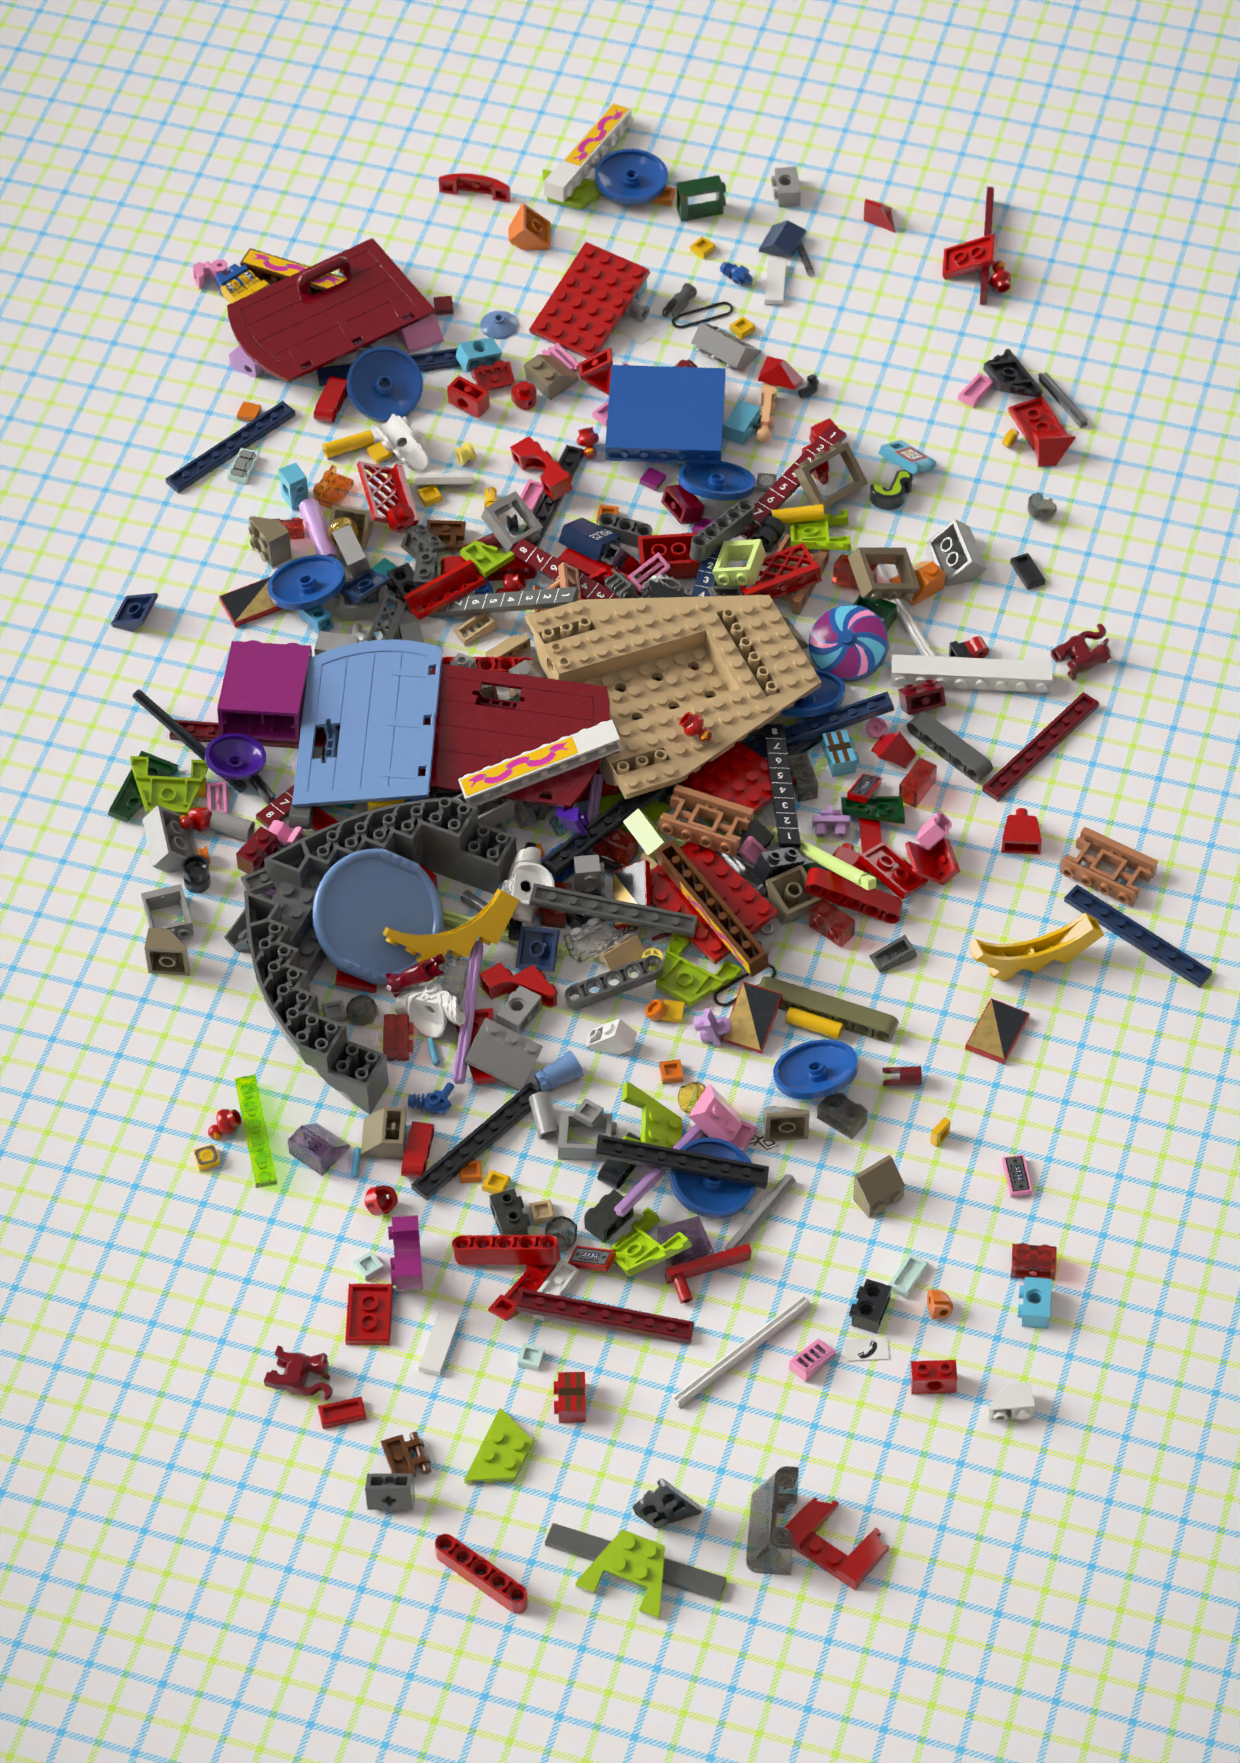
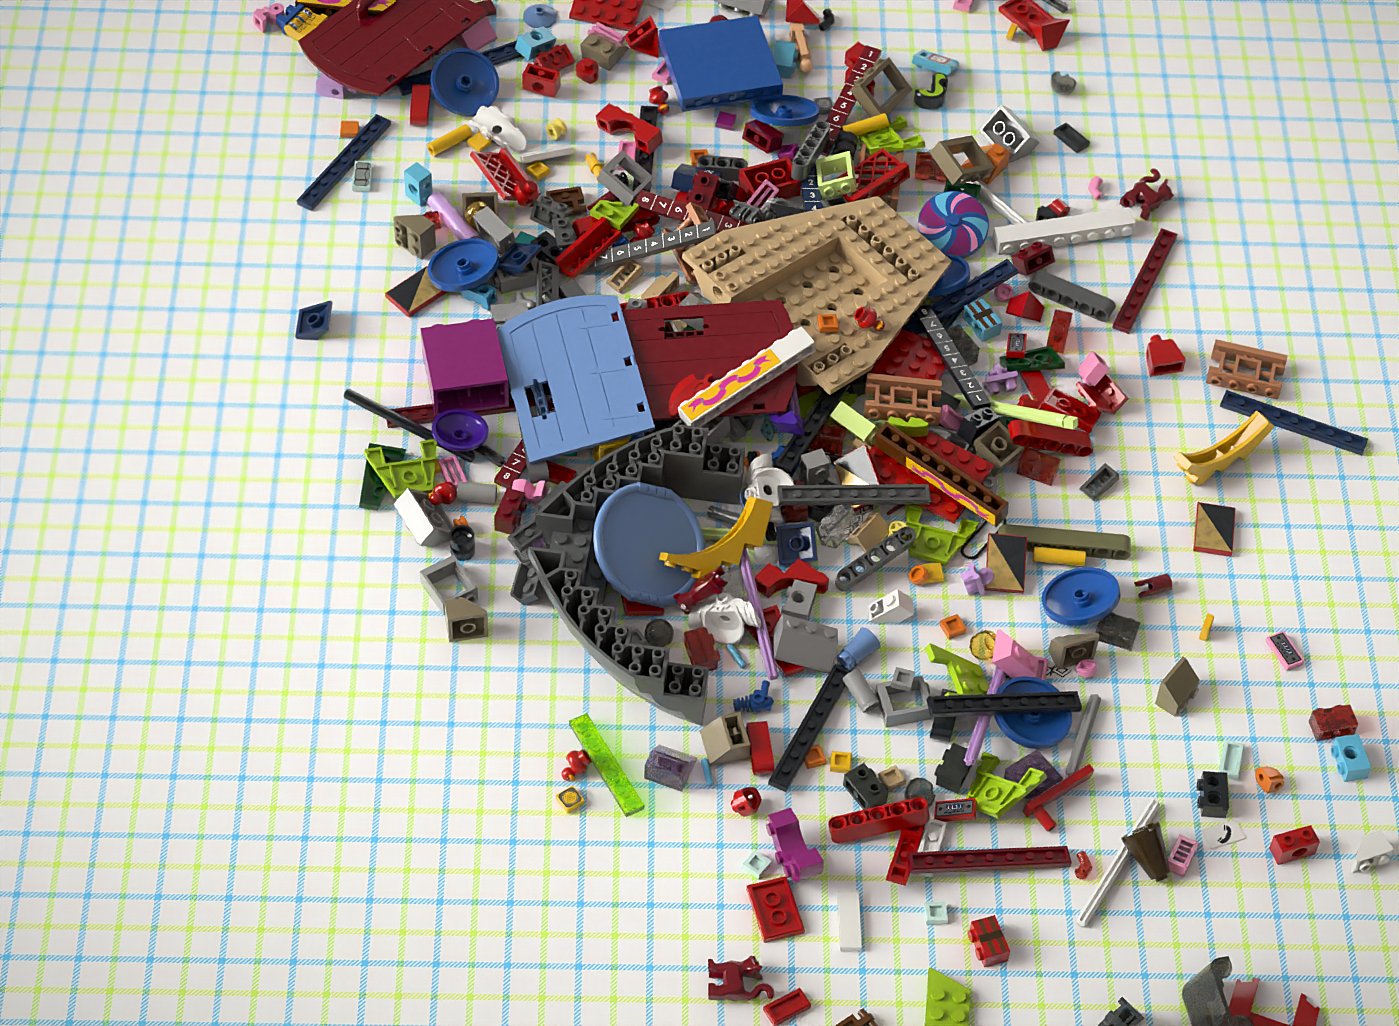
camera: 20 degrees left, 0 degrees up
clear orange bracket [313,465,354,509] -> none
none -> red piece [669,373,713,417]
none -> dark red brick [686,170,721,211]
none -> orange tile [817,314,839,333]
none -> lime slope [888,416,928,437]
none -> clear red arm [1074,851,1093,880]
none -> bright pink tile [1076,659,1097,677]
none -> bright pink arm [1088,176,1103,200]
none -> dark brown cone [1121,821,1170,882]

